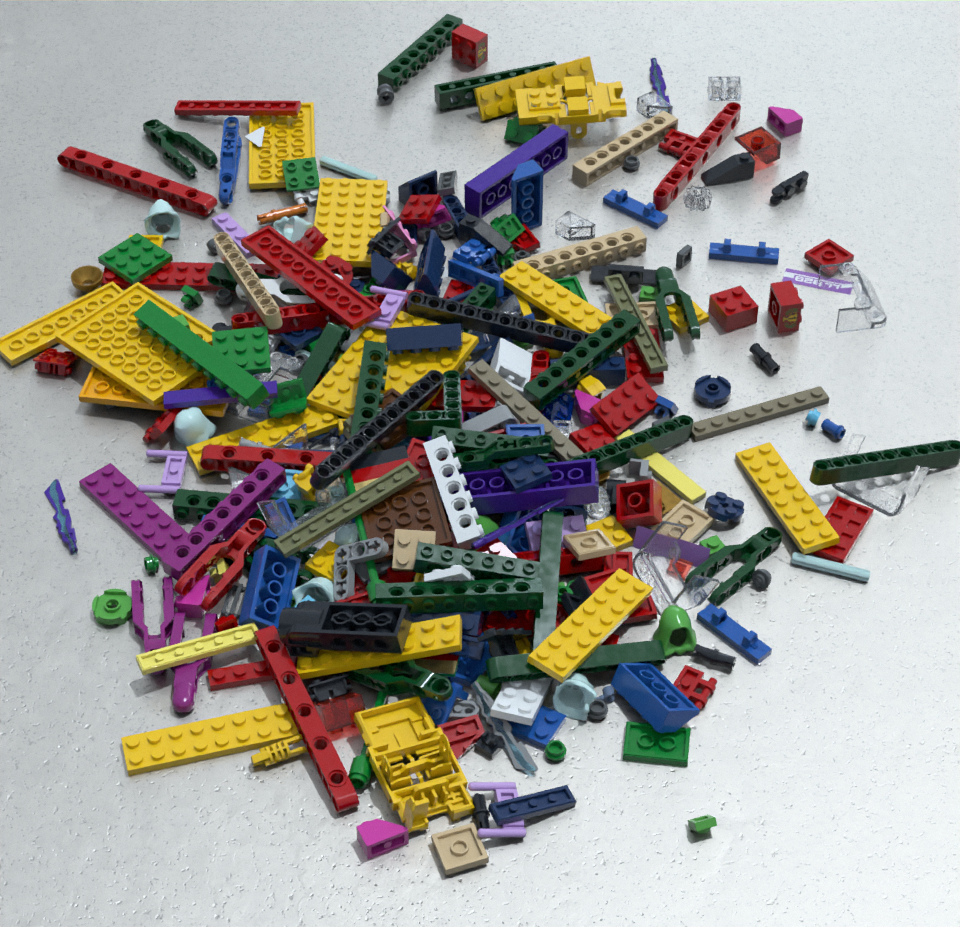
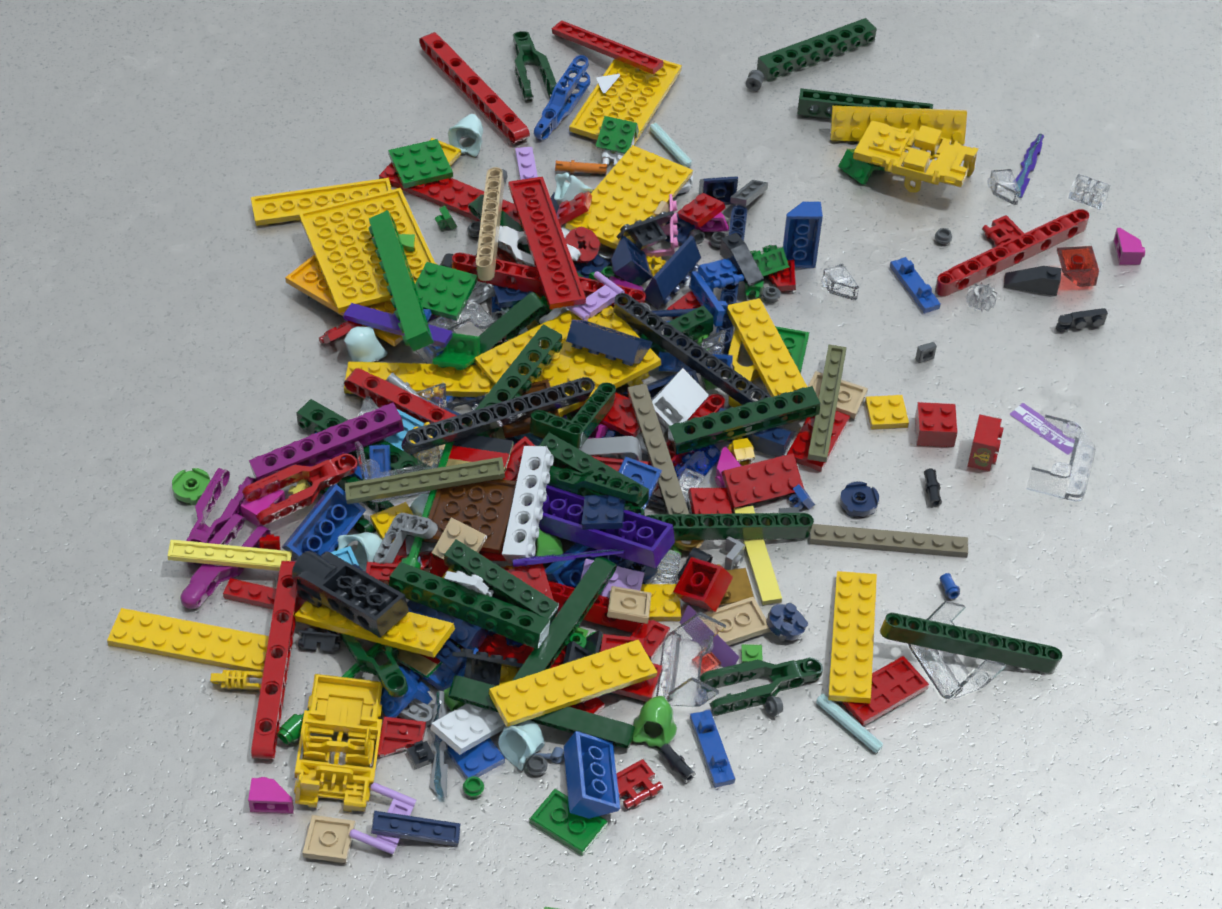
camera: 25 degrees right, 5 degrees up
red hinge [33,348,80,376] -> none
dark purple sword [44,479,78,554] -> none
pearl gold piece [71,265,103,292] -> none
magenta plate [79,463,188,561] -> none
lavender plate [138,450,188,494] -> none
green plate [144,554,159,574] -> none
dark grey tile [221,583,247,619] -> none
clear red slope [314,692,366,734] -> none
red brick [451,24,488,69] -> none
dark purple brick [464,124,568,219] -> none
black axle [472,793,490,831] -> none
tan brick [512,226,647,279] -> none
tan brick [572,111,678,187] -> none
black bracket [590,264,656,286] -> none
bright green plate [639,286,658,302] -> none
dark green piece [654,266,700,343] -> none
blue hinge [709,238,779,265] -> none
red plate [804,239,854,275] -> none
medium azure plate [805,408,821,426] -> none

